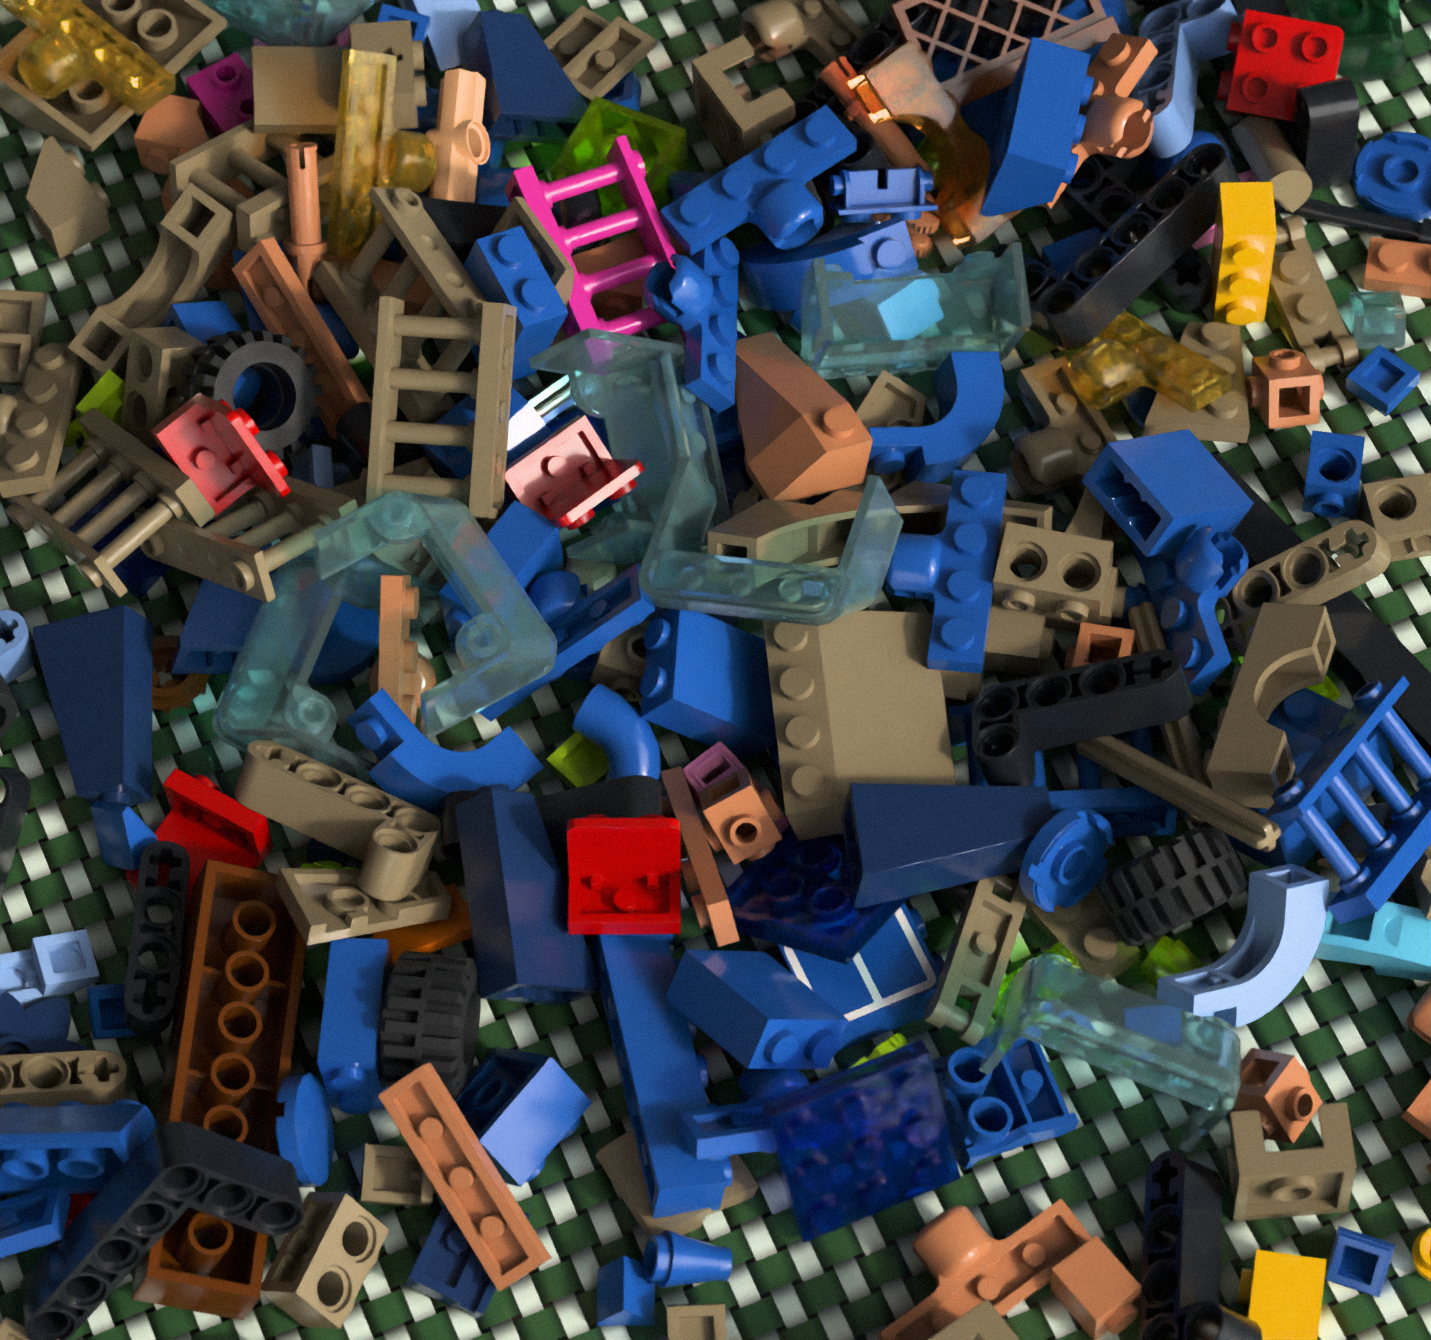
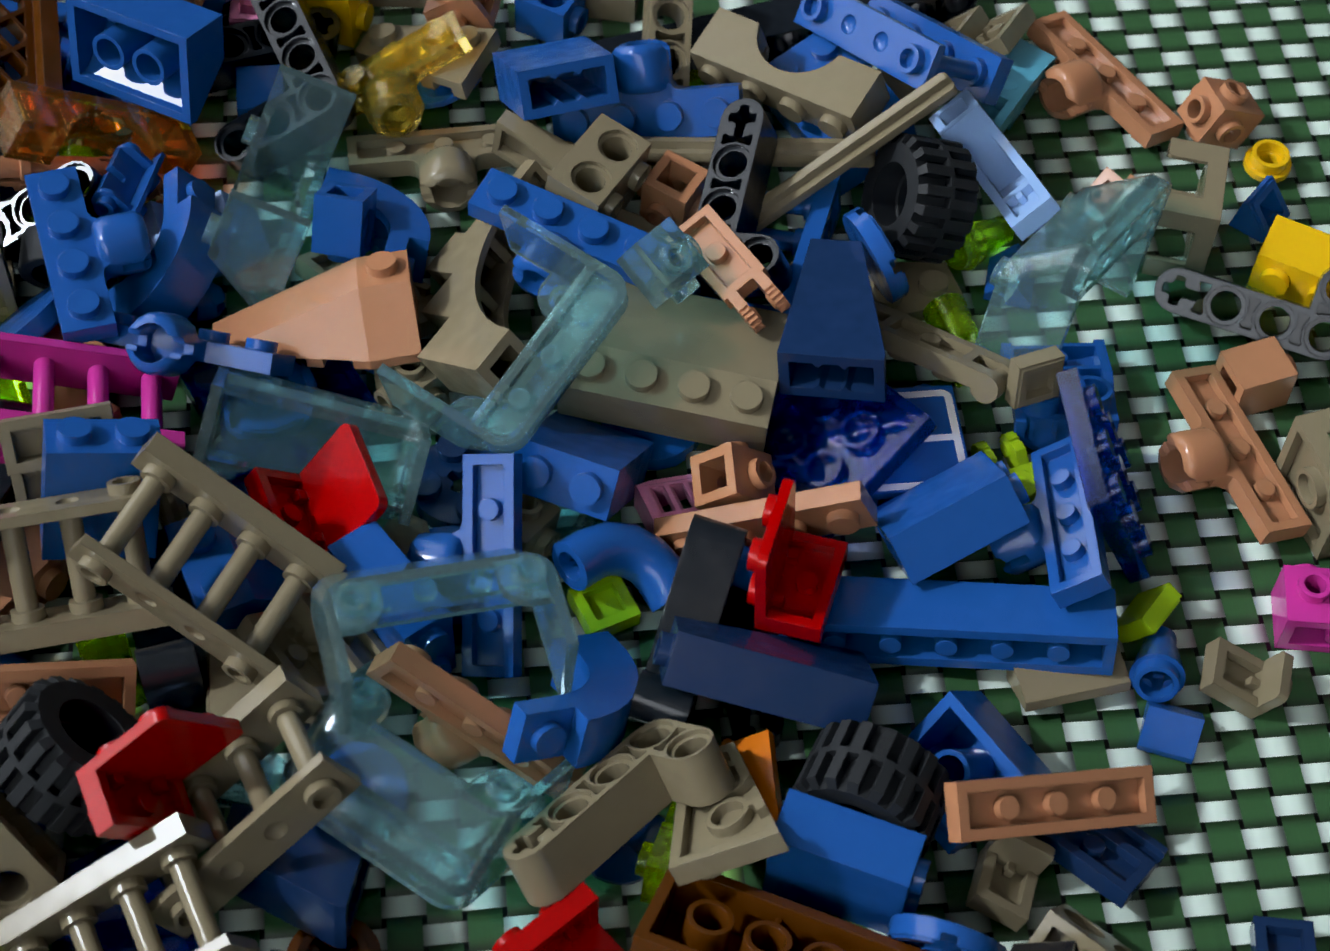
camera: 80 degrees left, 5 degrees down
none -> blue brick [311,181,377,263]
none -> clear light blue brick [616,216,709,309]
none -> nougat hinge [668,203,791,334]
none -> dark tan tile [1004,345,1065,409]
none -> lime tile [1117,582,1182,643]

